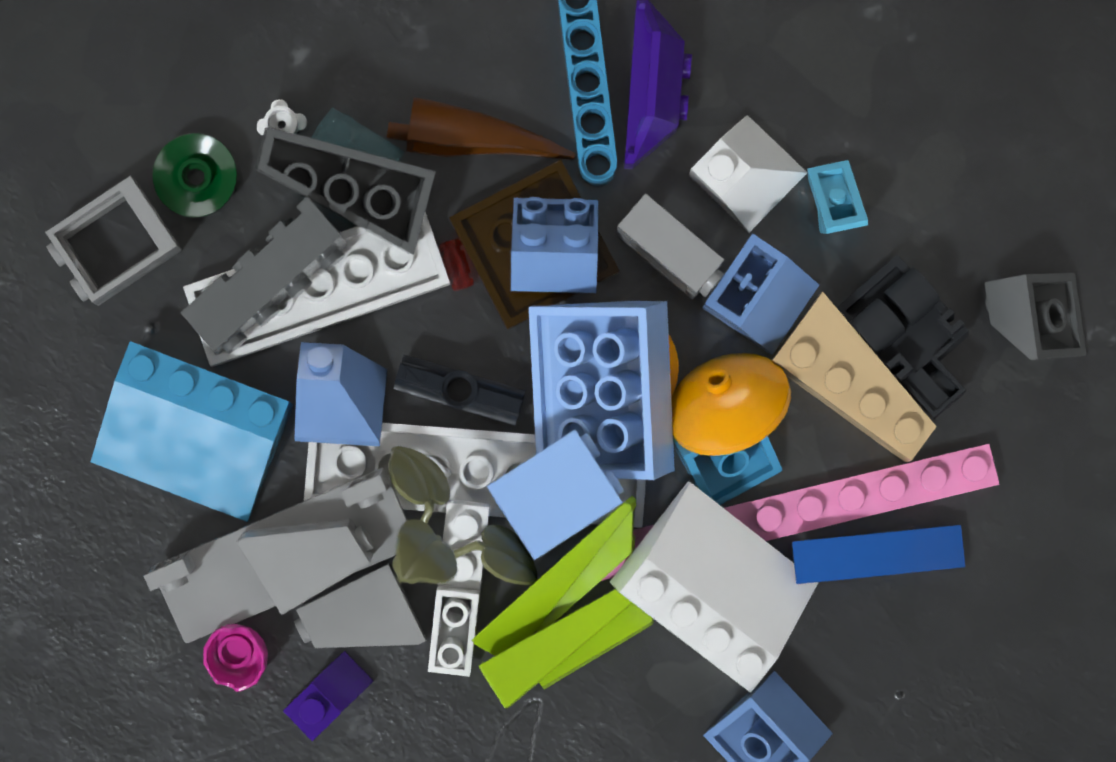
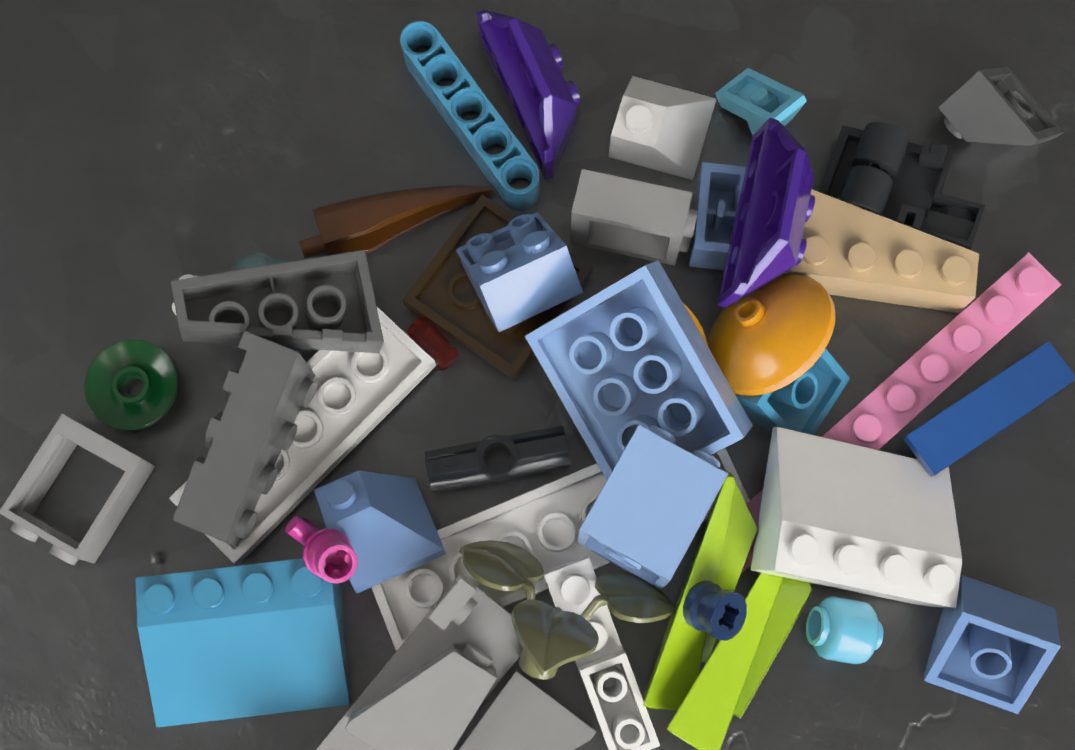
camera: 25 degrees left, 10 degrees down
none -> dark pink piece [285,516,358,583]
none -> dark blue wheel [683,580,747,641]
none -> dark purple wedge [717,118,815,308]
none -> medium azure head [806,596,884,664]

